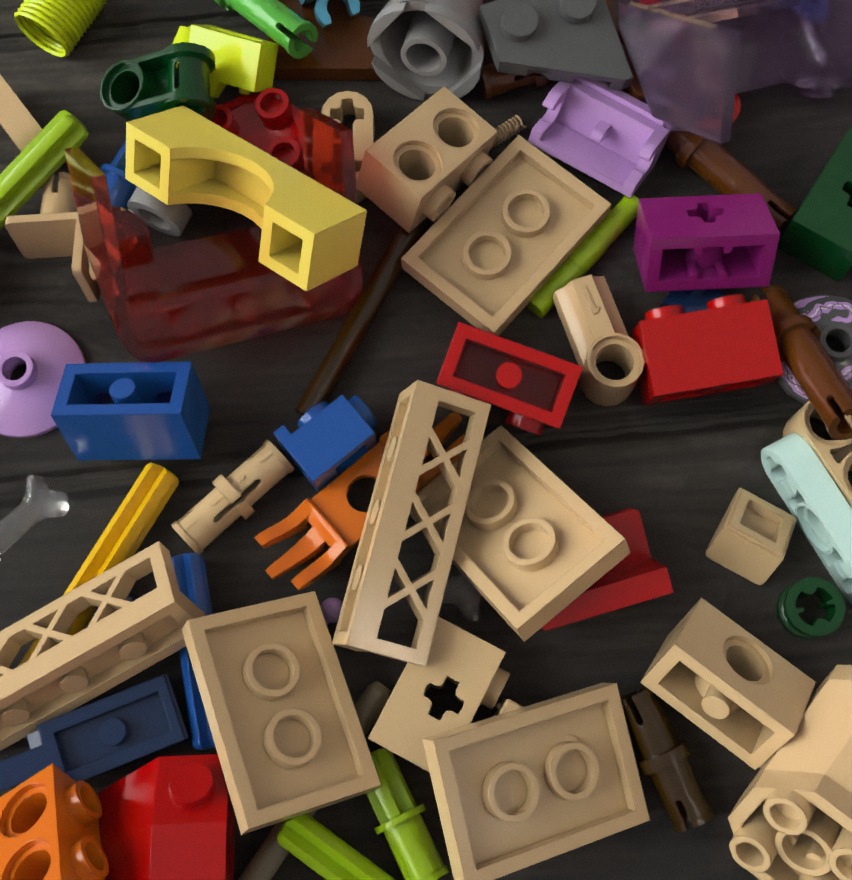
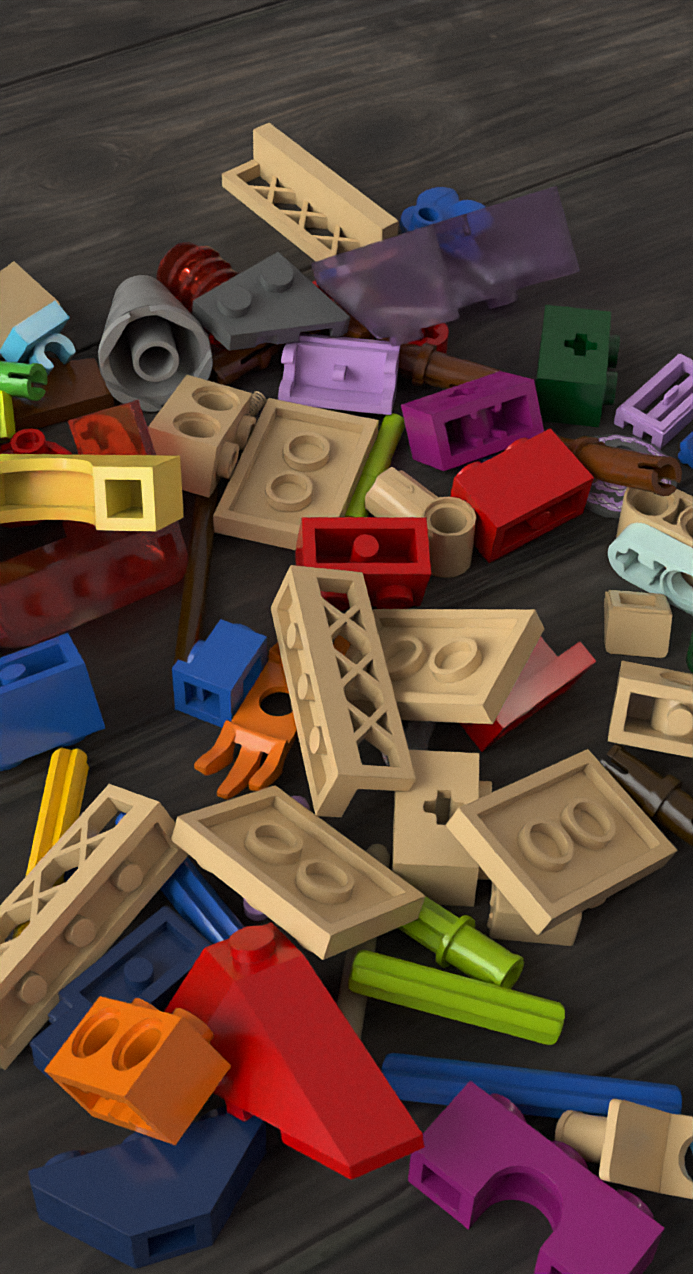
camera: 30 degrees left, 25 degrees down
tan pin [171,439,295,555] -> none

